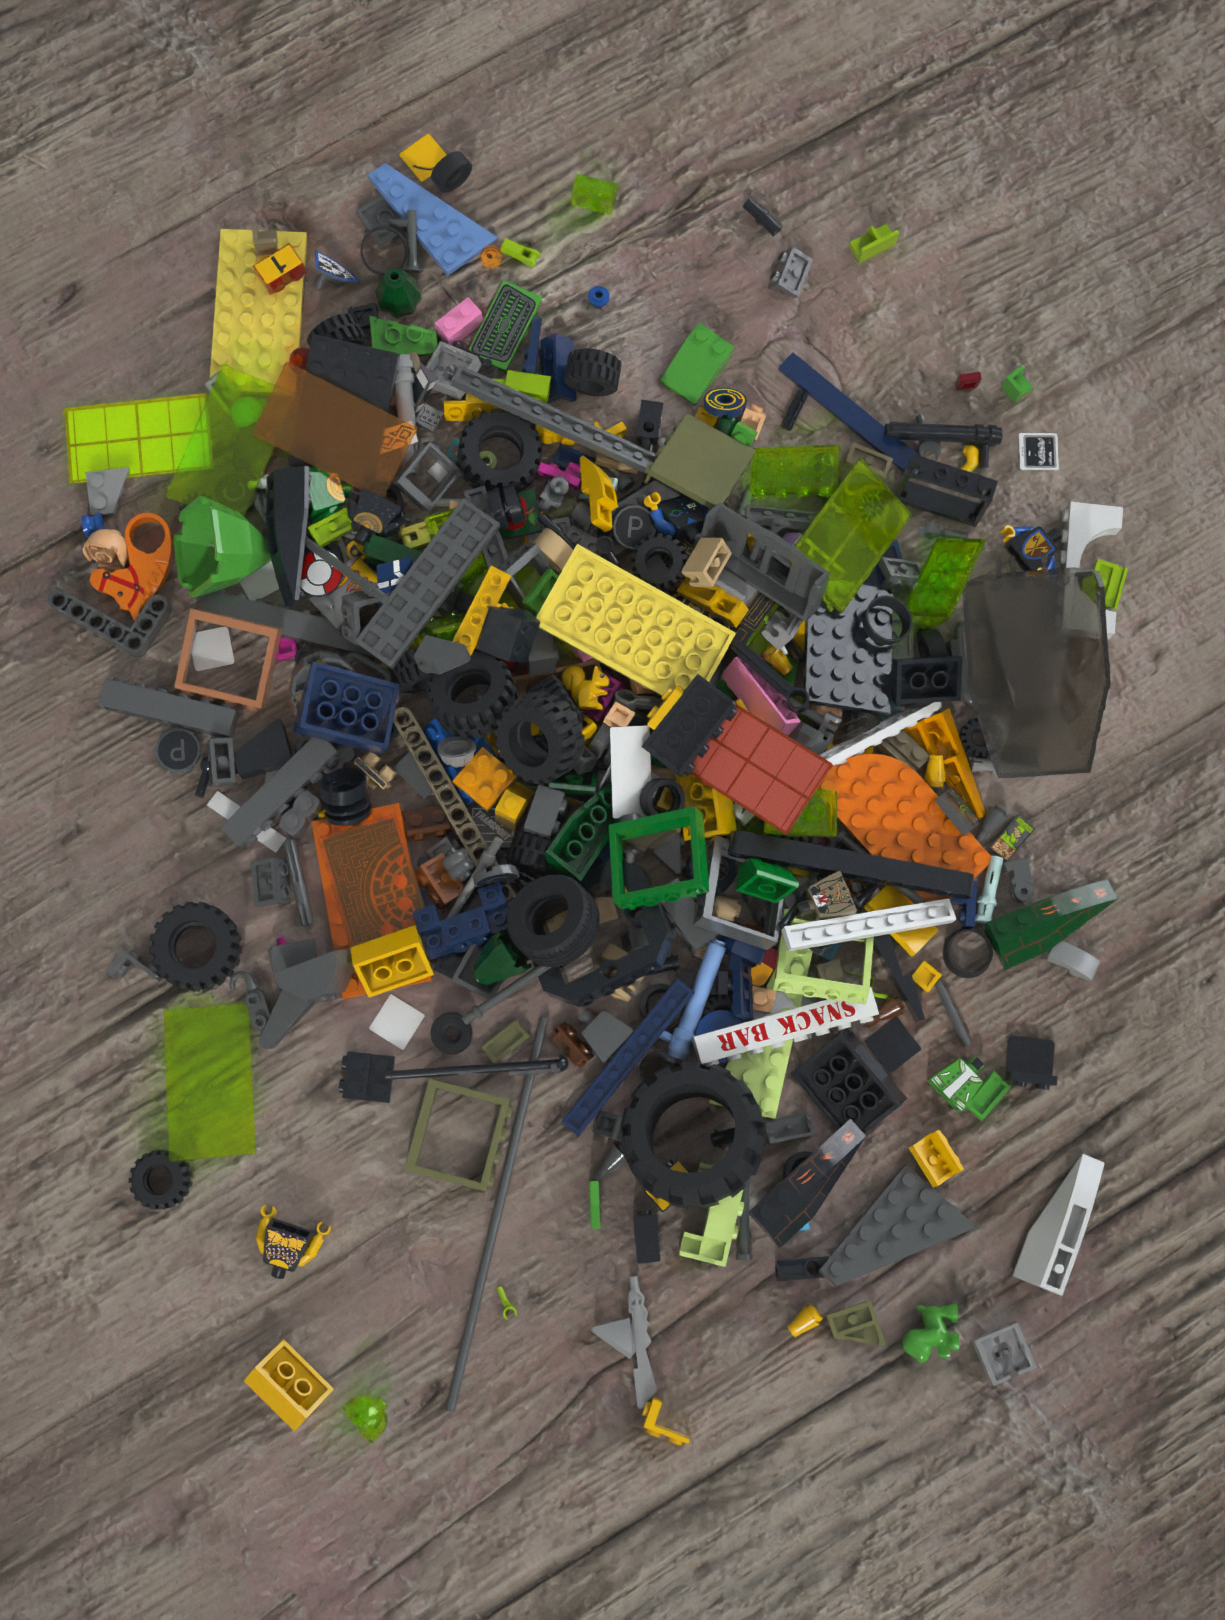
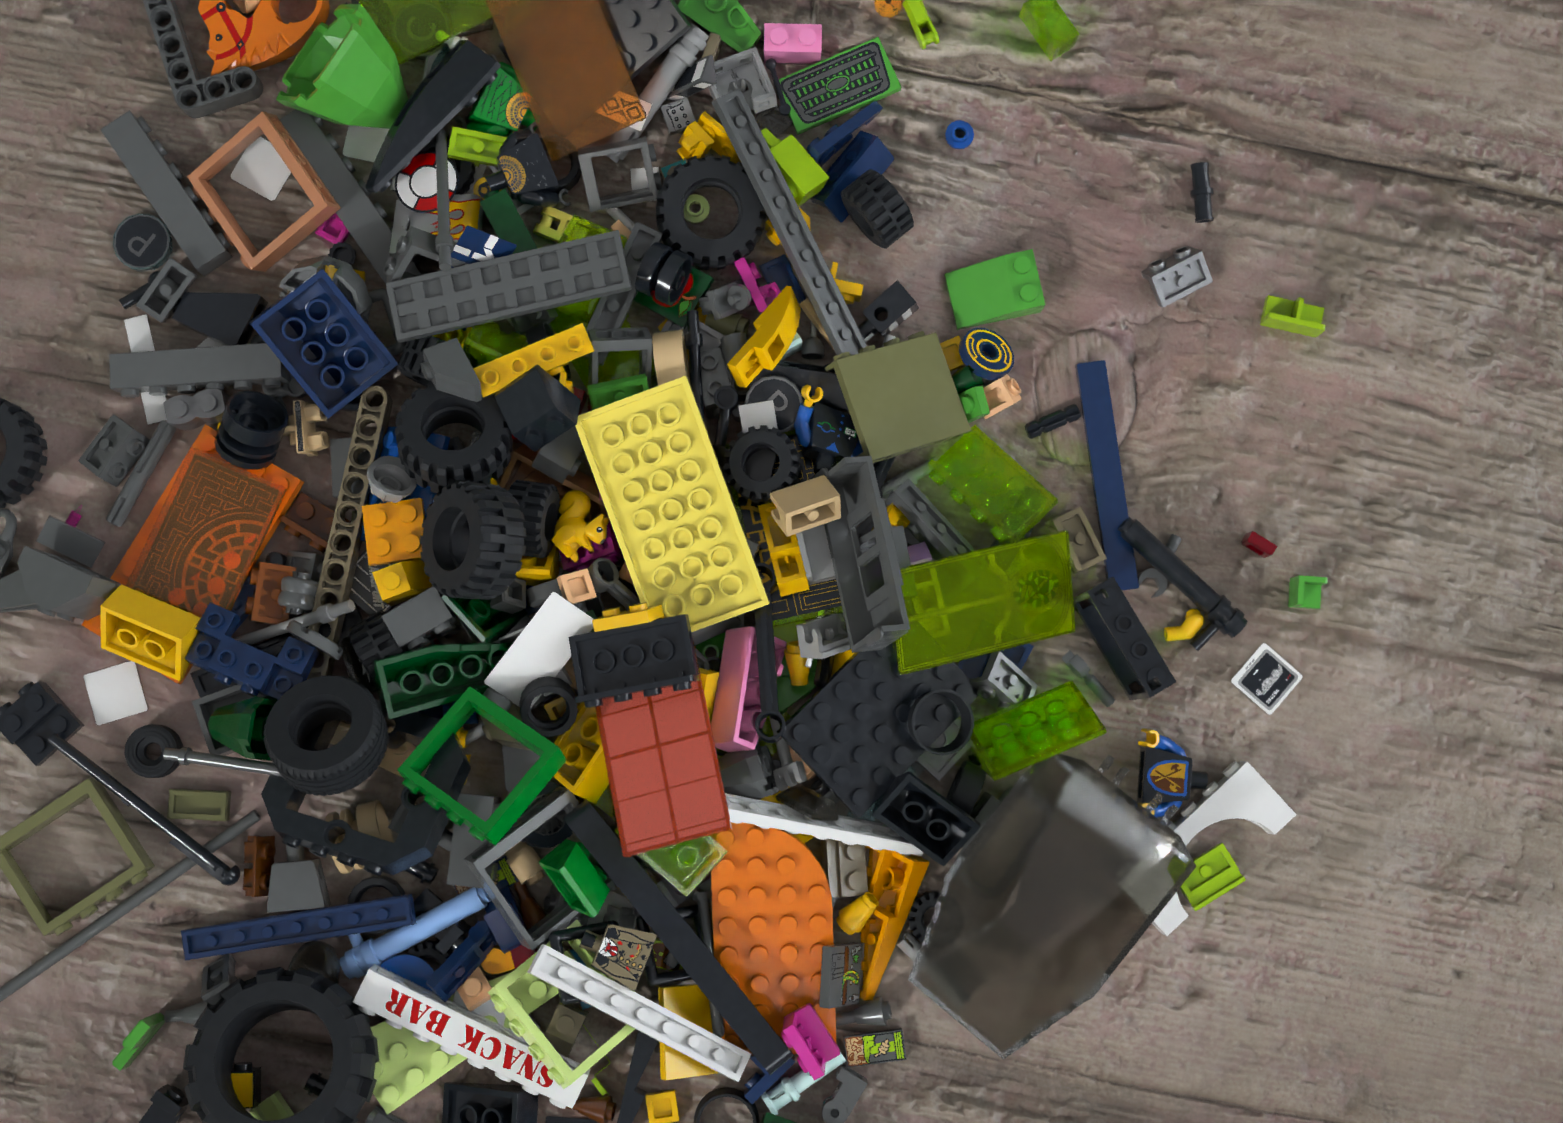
camera: 40 degrees right, 5 degrees up
none -> yellow tile [676,121,715,160]
none -> white sticker [738,400,778,433]
none -> dark pink bracket [781,1003,840,1081]

